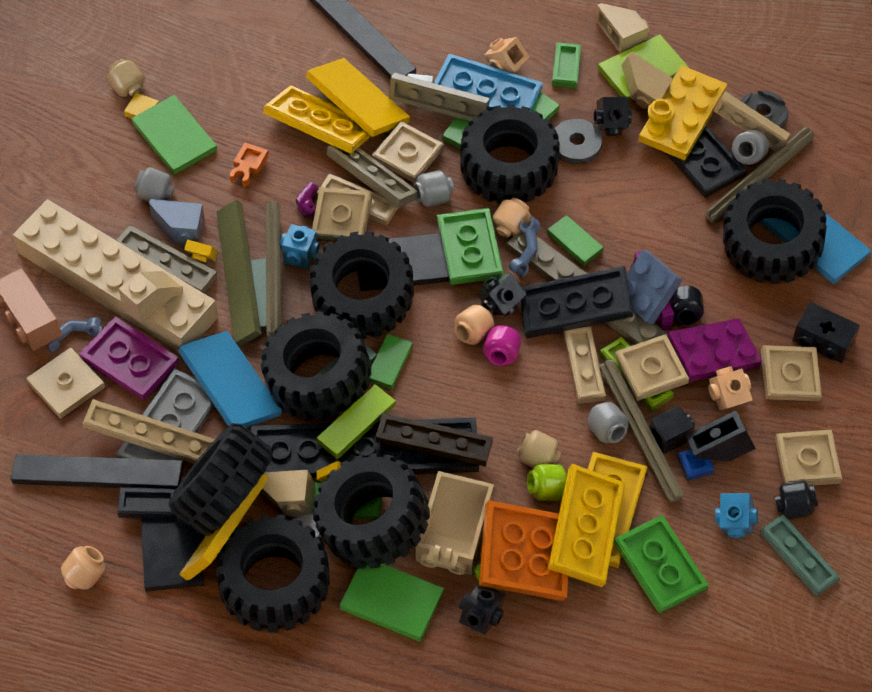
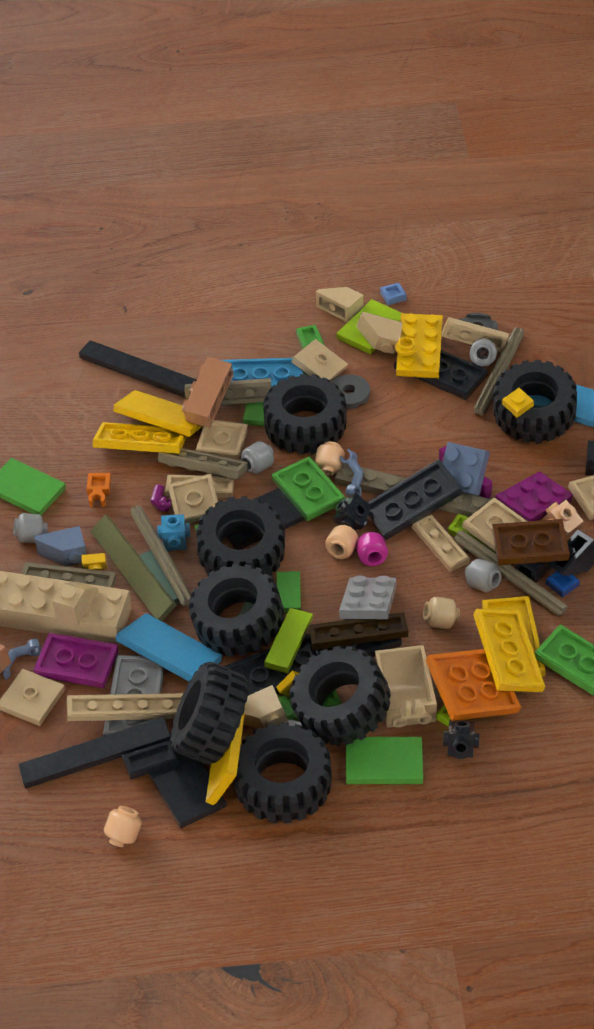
camera: 20 degrees left, 10 degrees down
light nougat brick [484,37,530,74] -> none
lime head [527,464,567,501] -> none
bright green tile [547,215,603,267] -> none
black brick [593,97,632,136] -> none
black head [669,285,704,325] -> none
none -> nougat brick [182,357,234,428]
none -> tan plate [291,339,348,382]
none -> light grey plate [339,576,397,619]
none -> medium blue tile [380,283,407,305]
none -> reddish brown plate [492,519,570,565]
none -> yellow plate [502,388,534,417]

